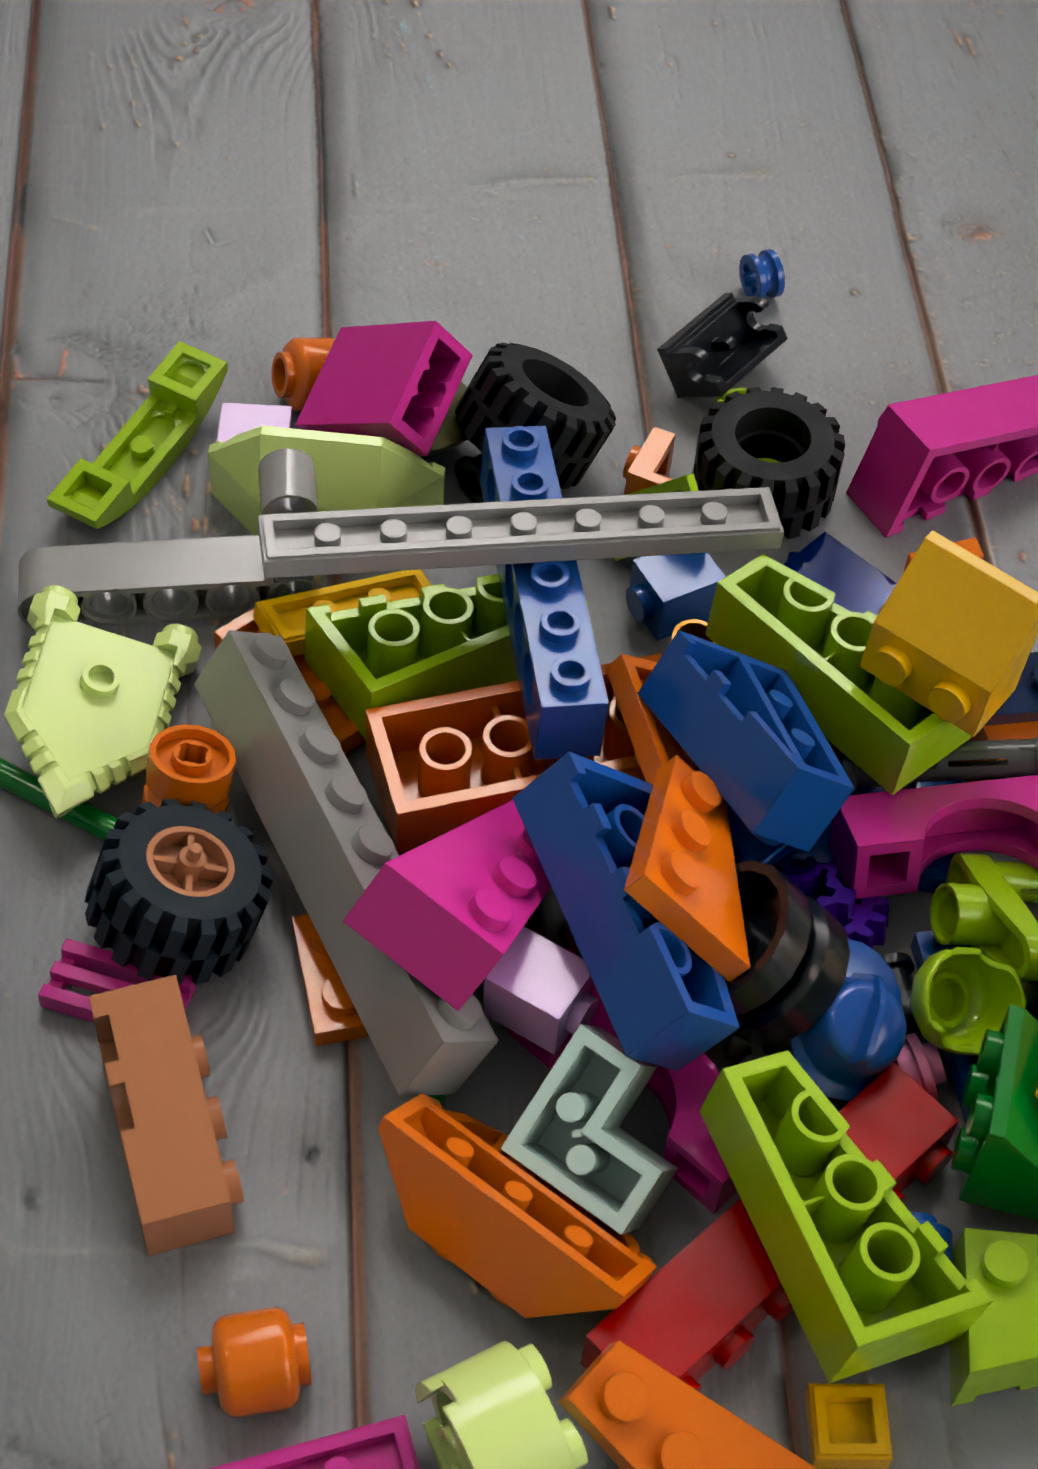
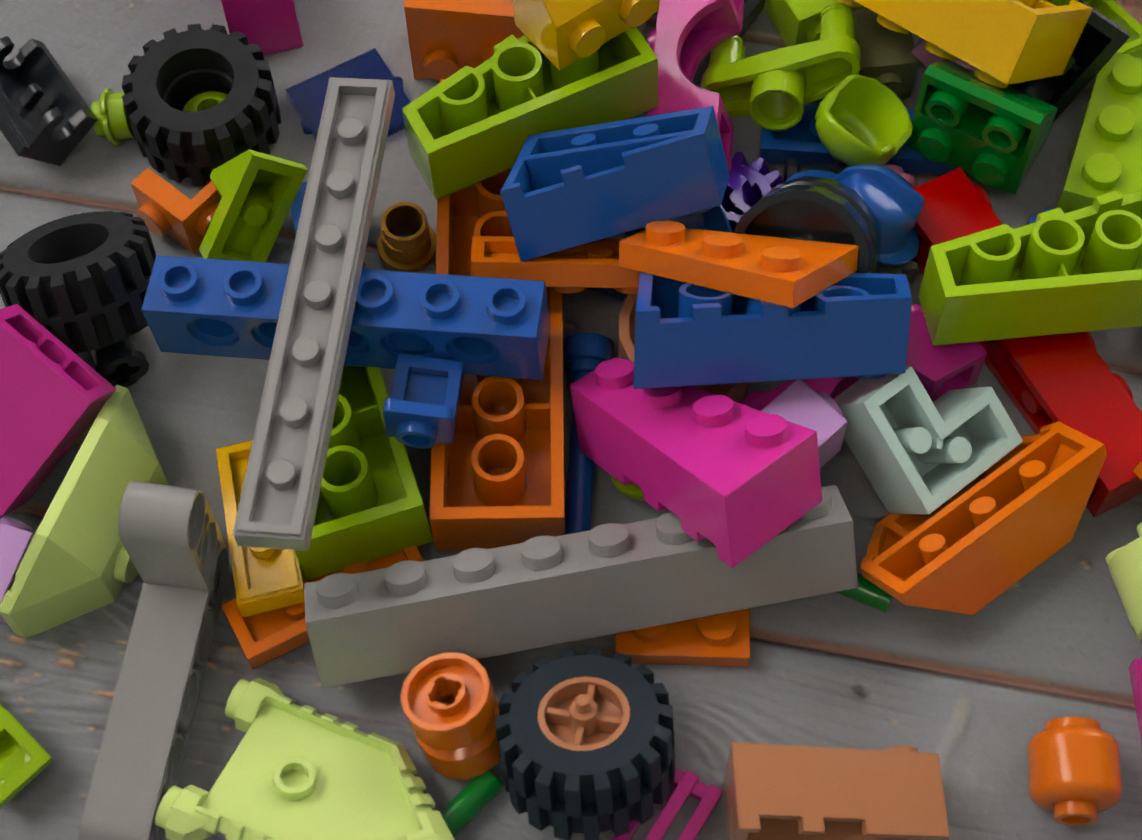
camera: 70 degrees left, 10 degrees up
none -> blue bracket [383,353,464,448]

